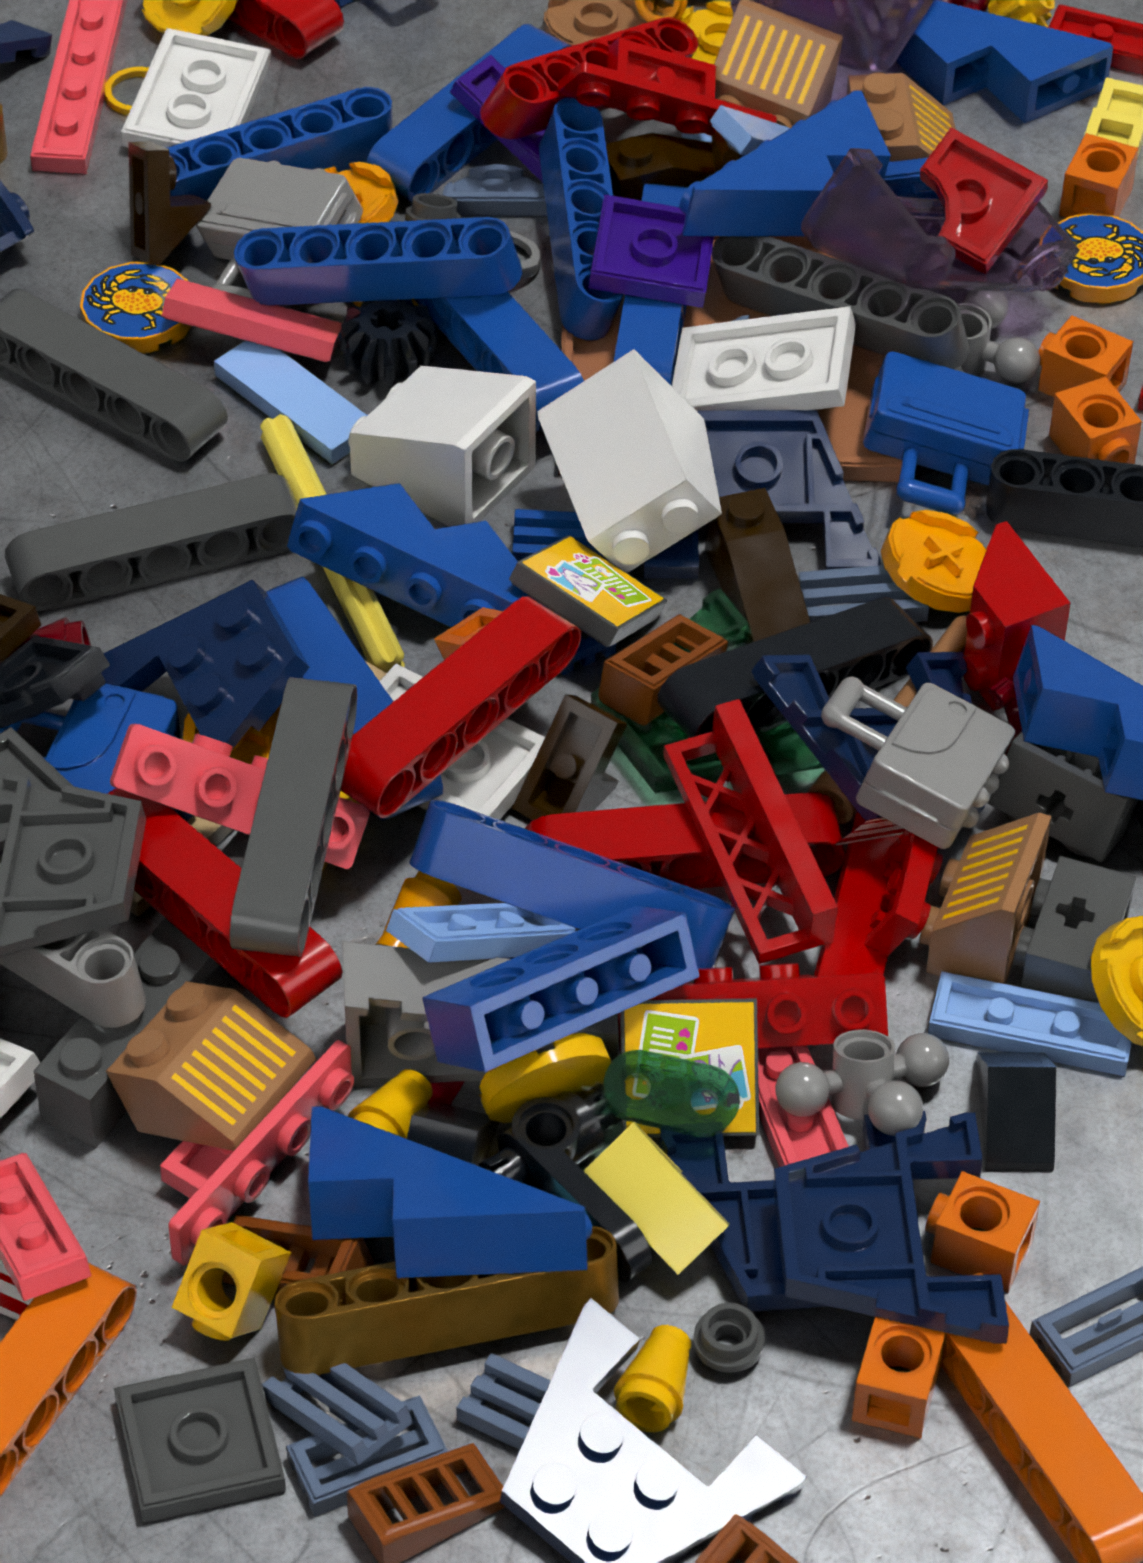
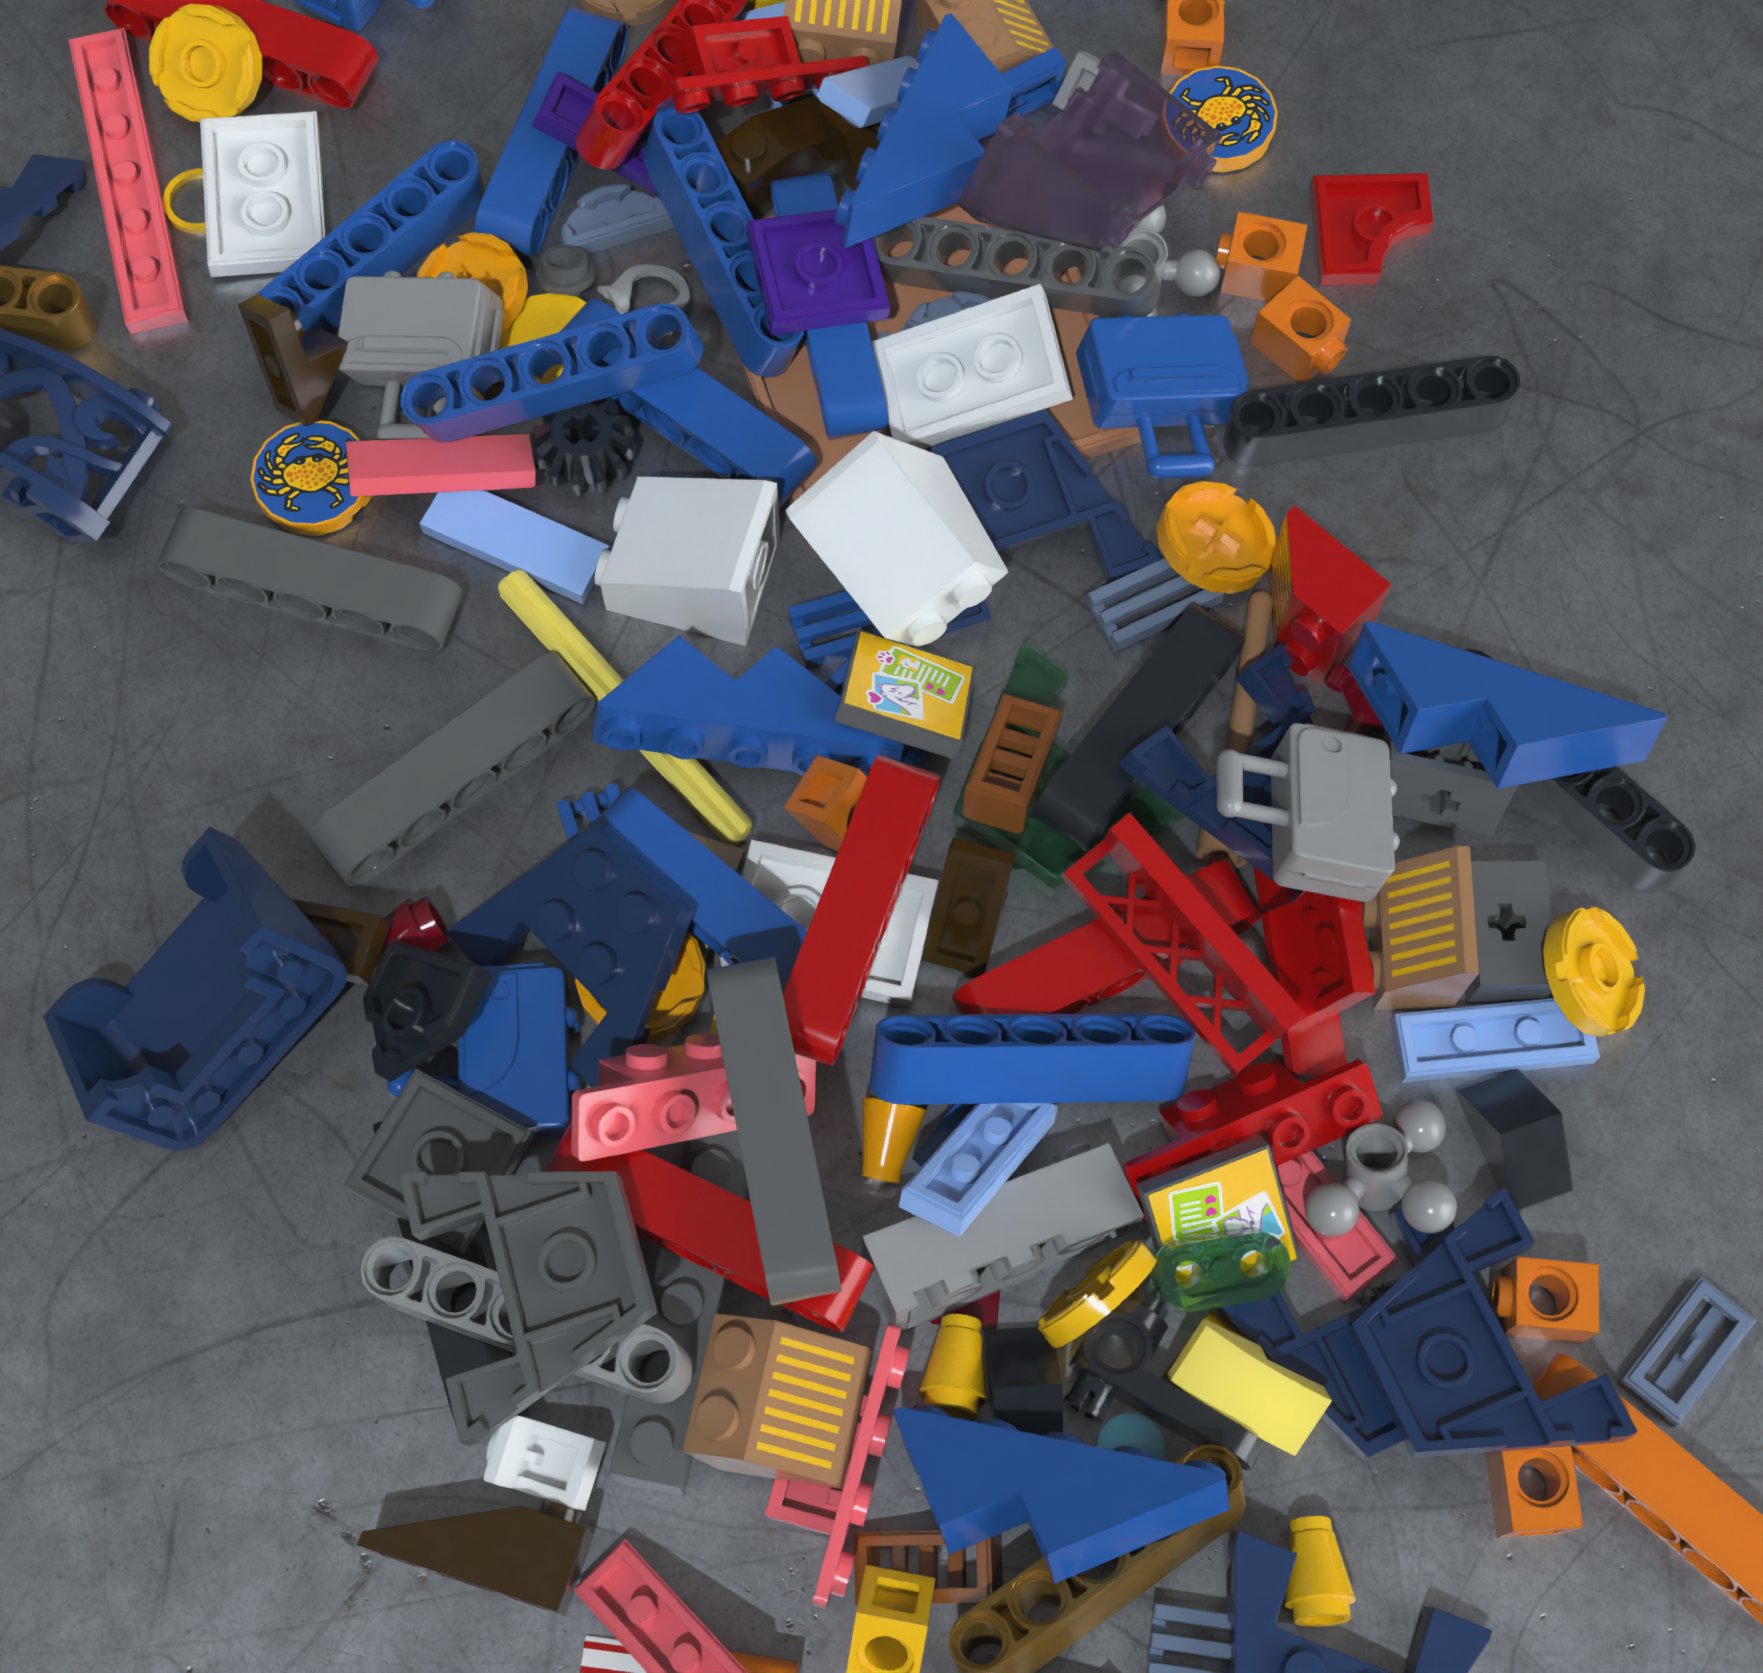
camera: 20 degrees left, 20 degrees up
blue brick [422,906,700,1072] -> none
dark grey plate [693,1303,765,1373] -> none
dark brown slope [705,488,810,645] -> none
red tile [920,127,1048,275] -> none

